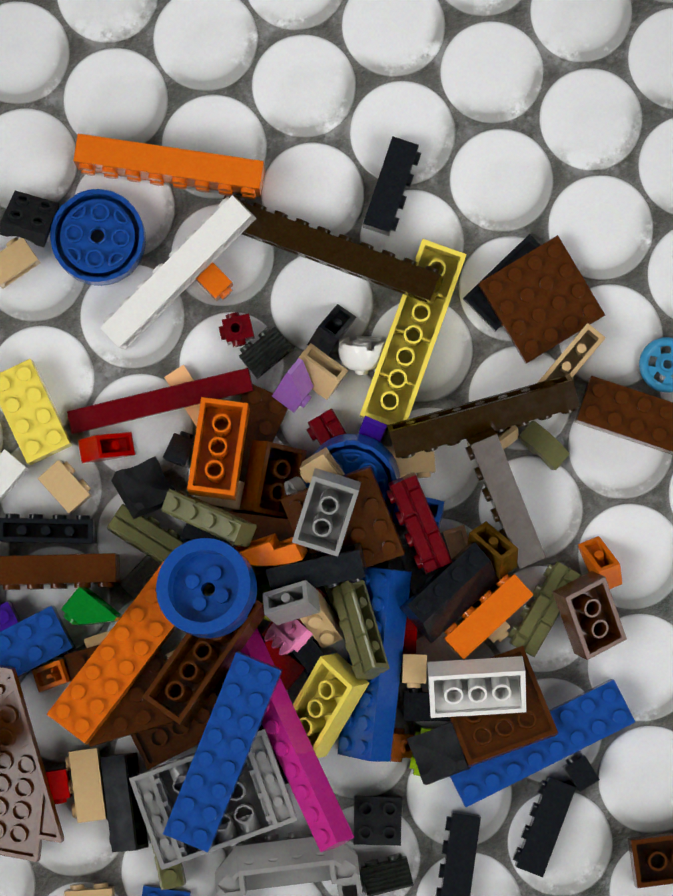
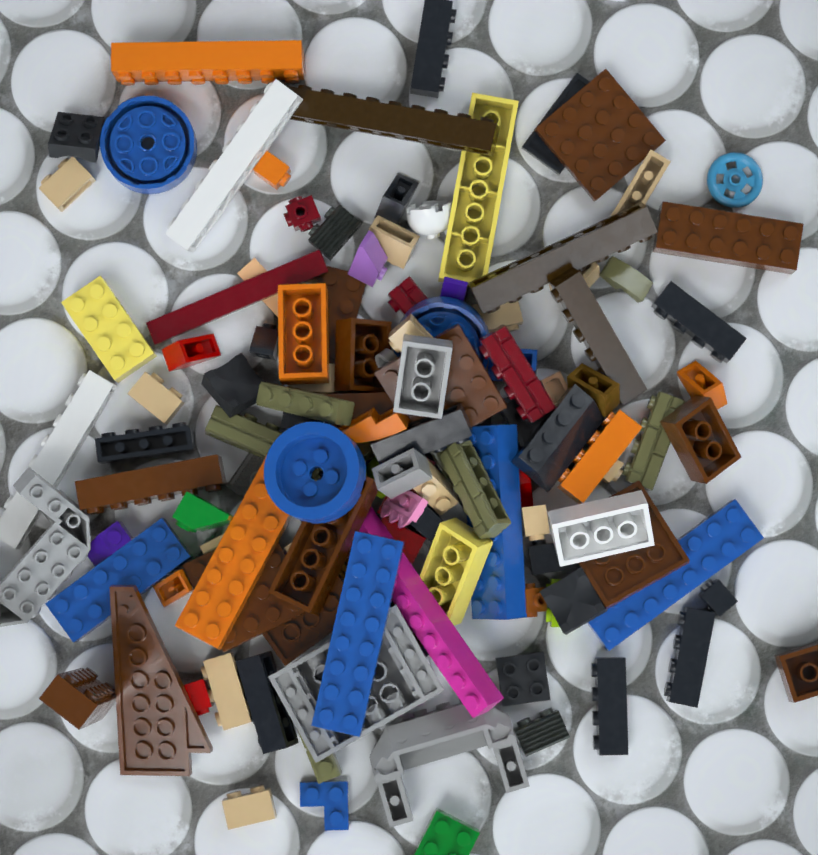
camera: 10 degrees left, 0 degrees up
none -> black brick [651,281,747,363]

